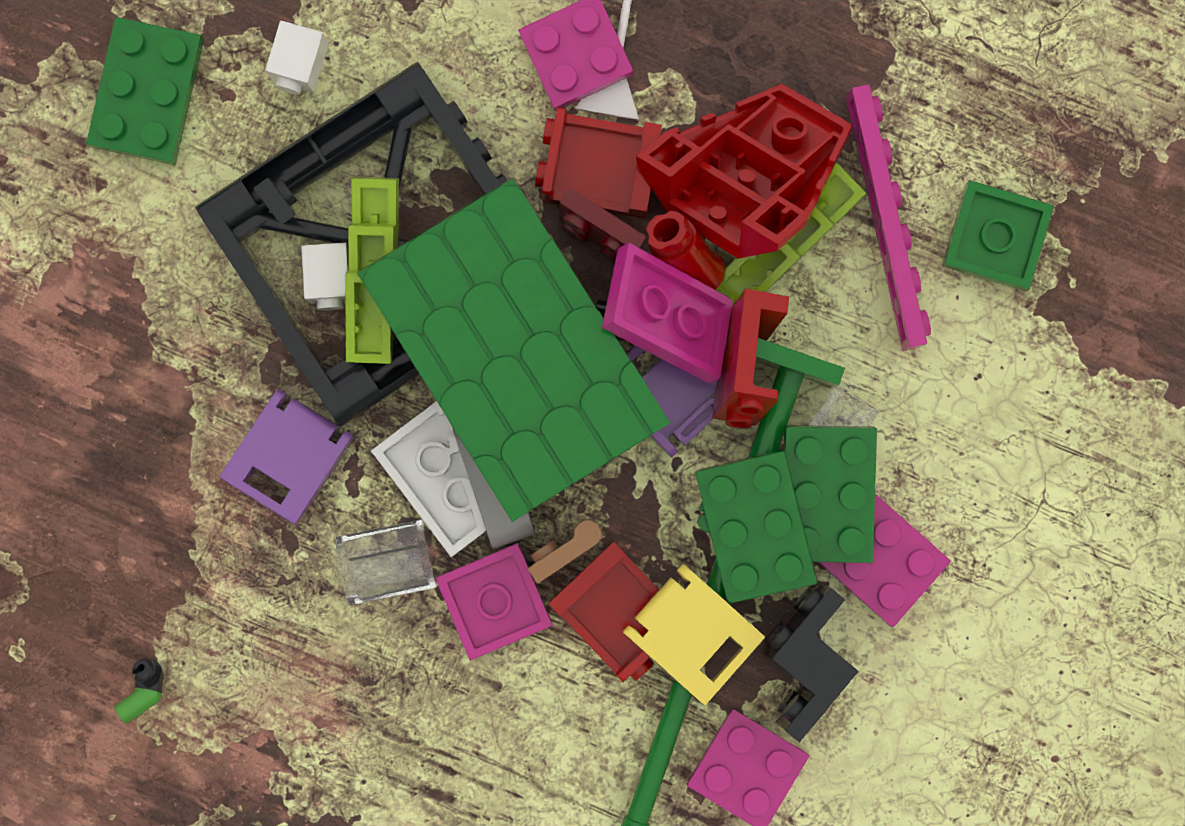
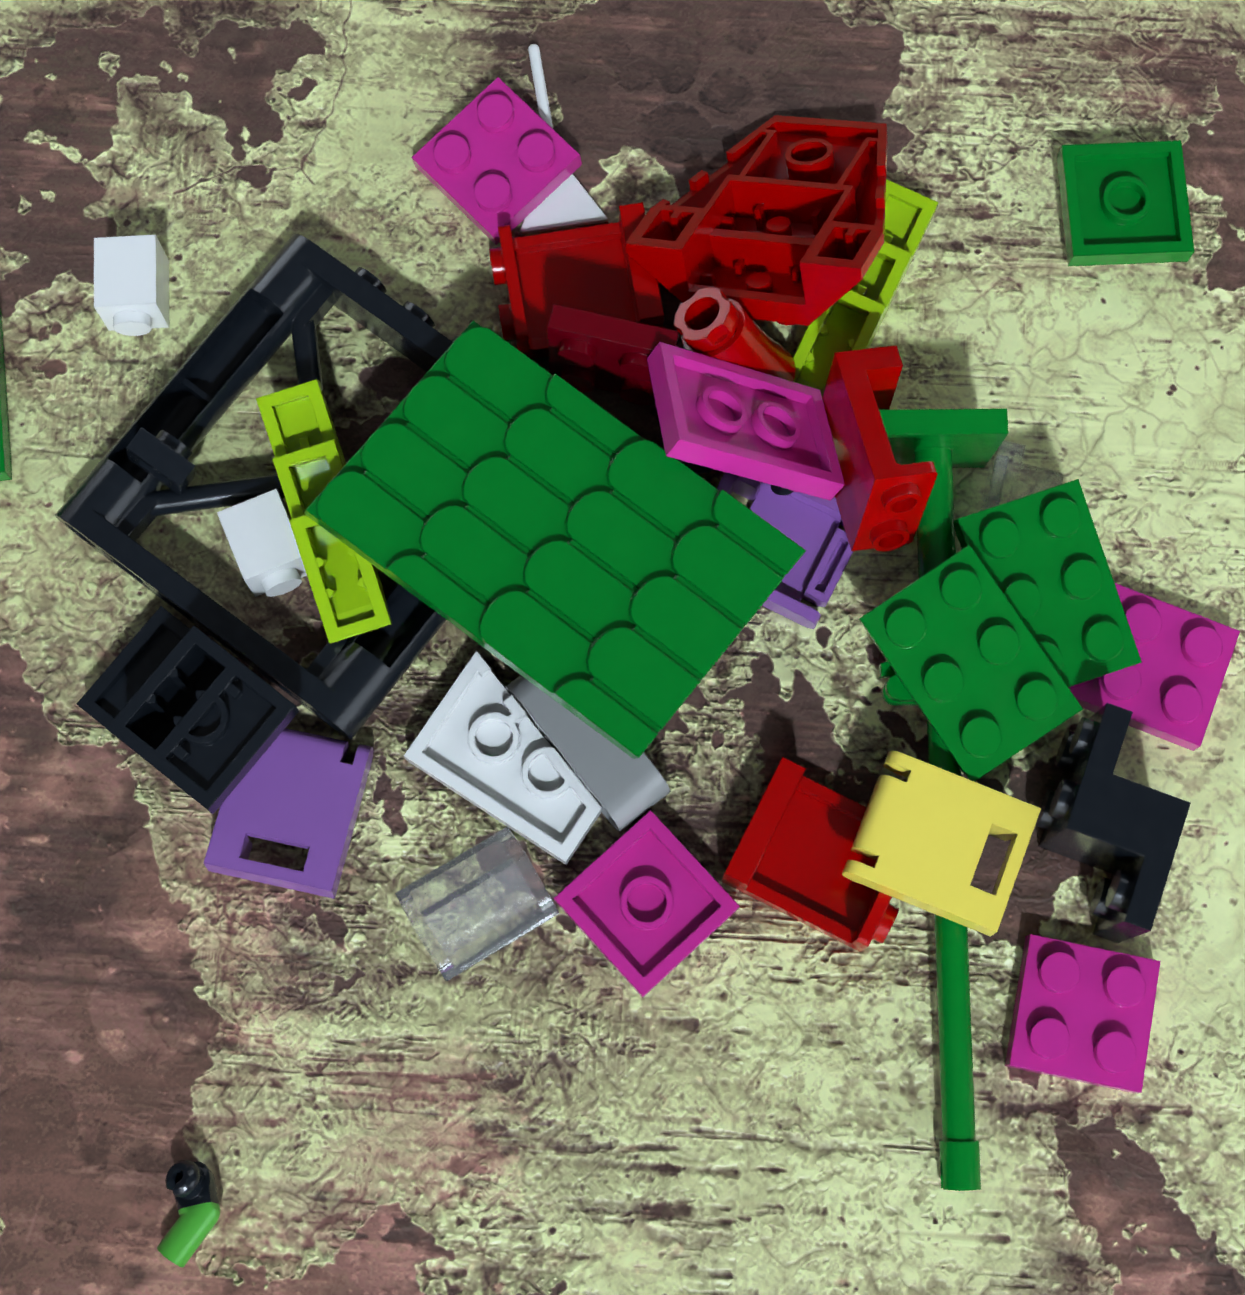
camera: 15 degrees left, 10 degrees down
medium nougat plate [527,520,601,584] -> none
dark pink plate [846,84,931,352] -> none
none -> black bracket [77,606,299,814]

